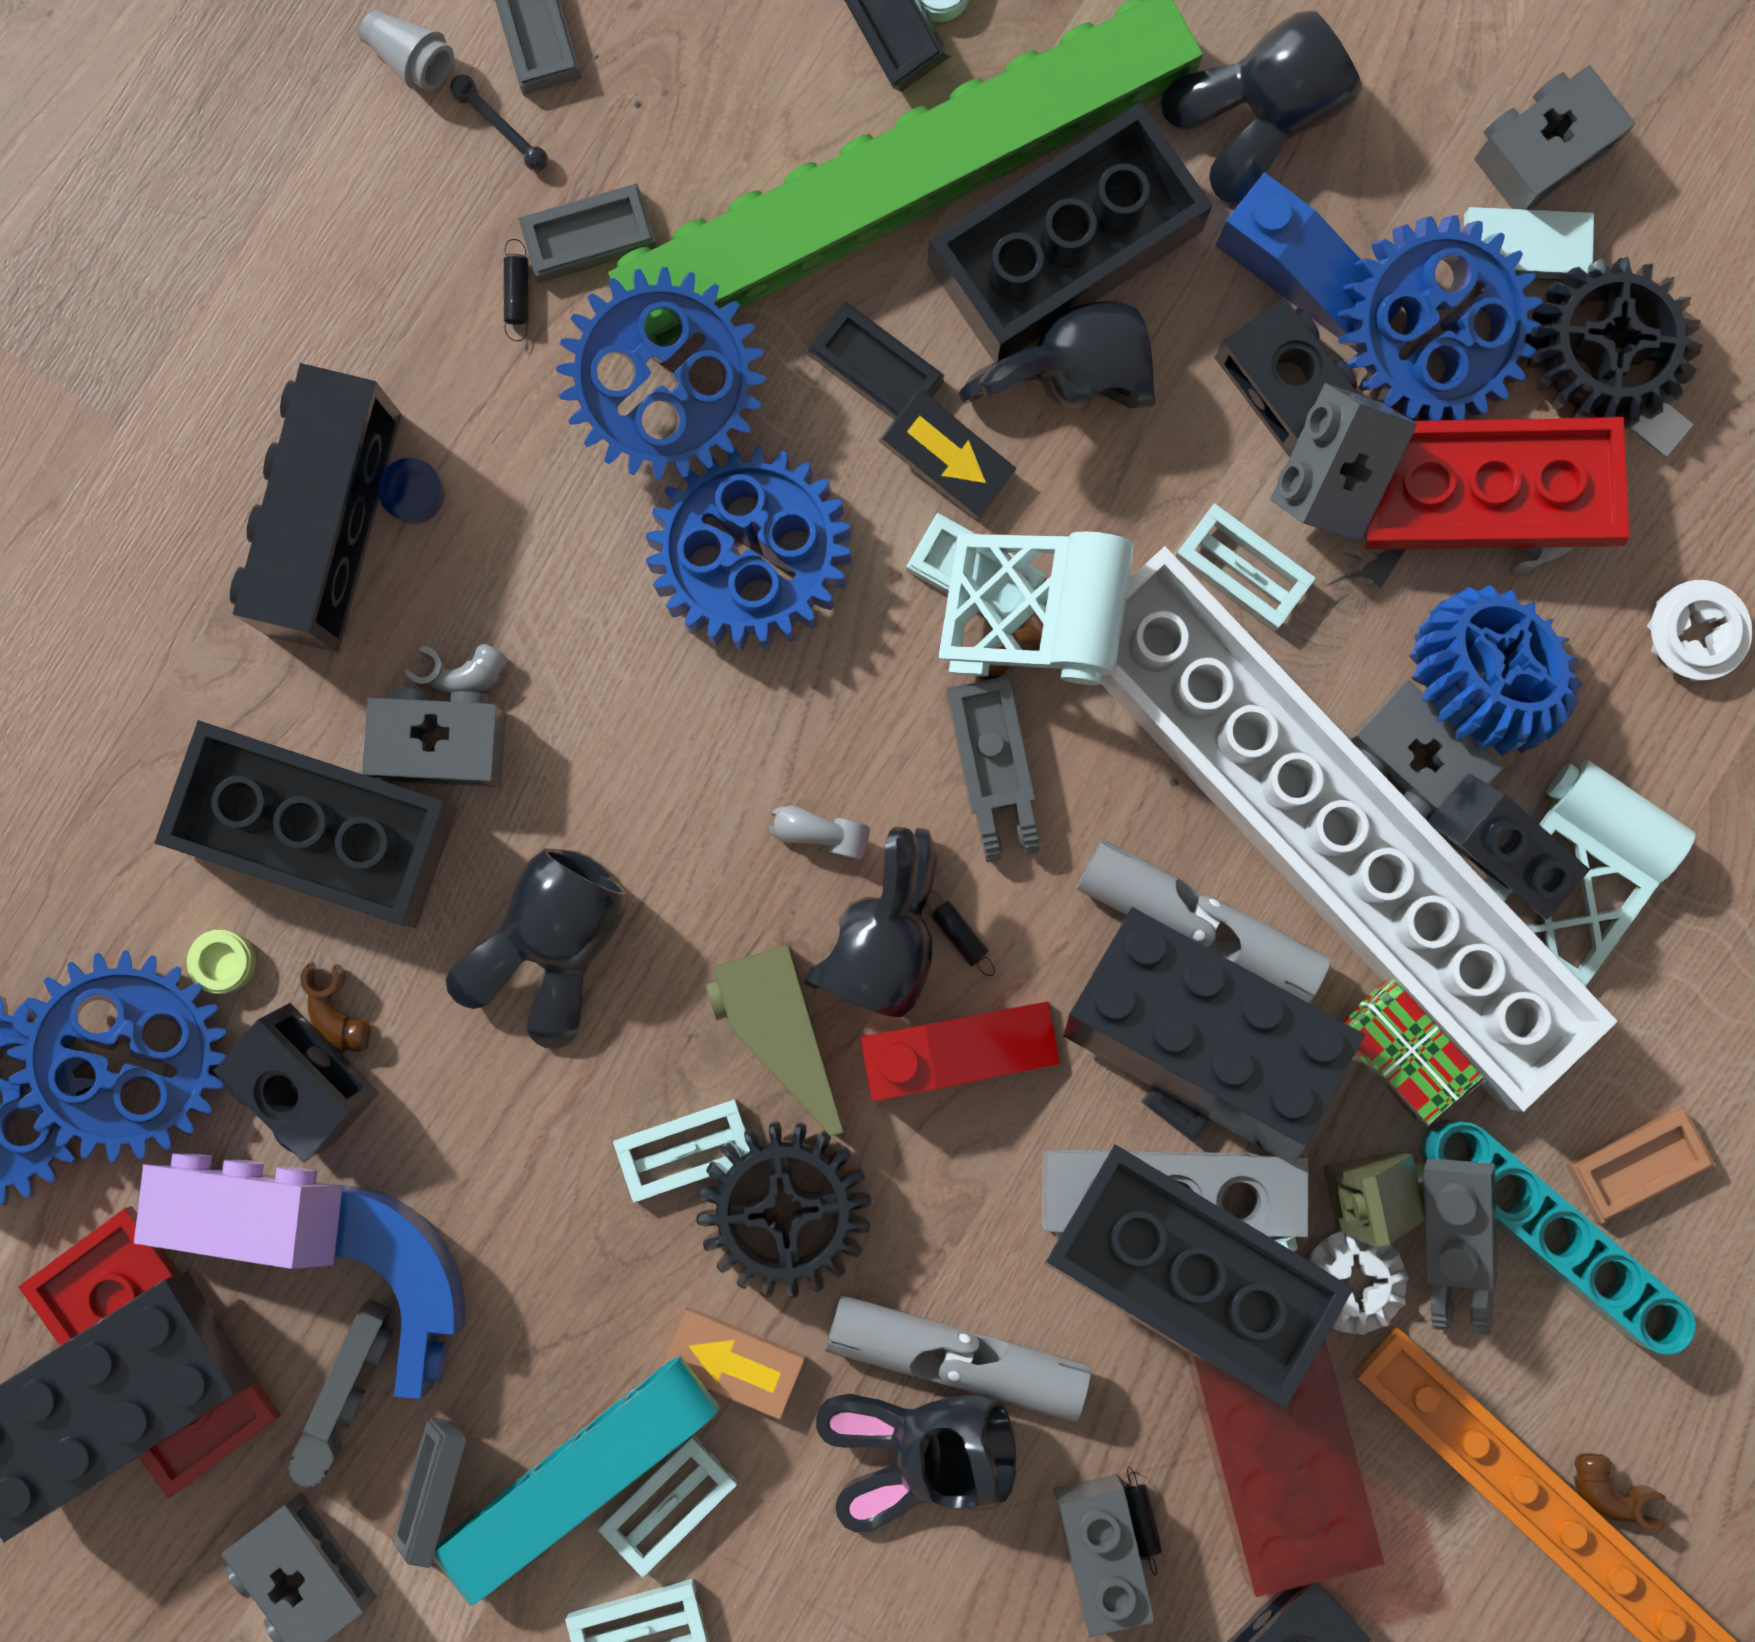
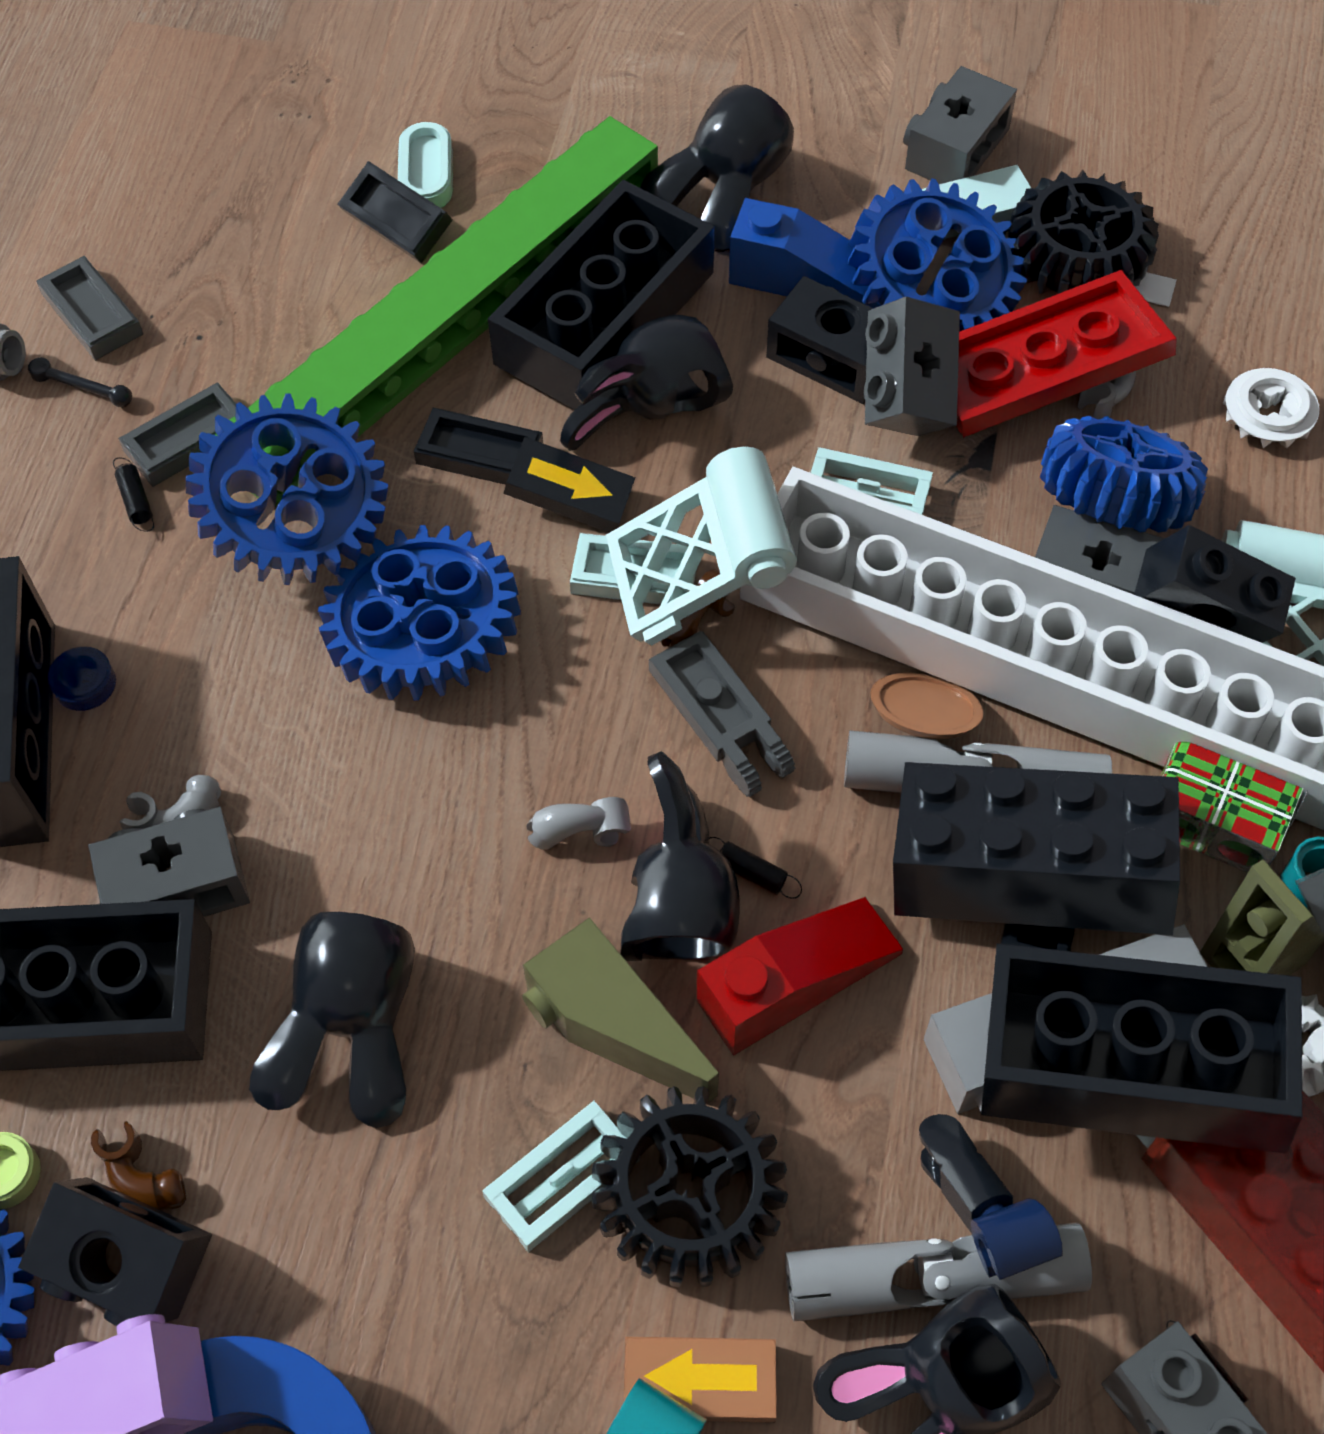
camera: 20 degrees left, 25 degrees down
none -> nougat piece [870,672,984,739]
none -> piece [919,1114,1063,1280]

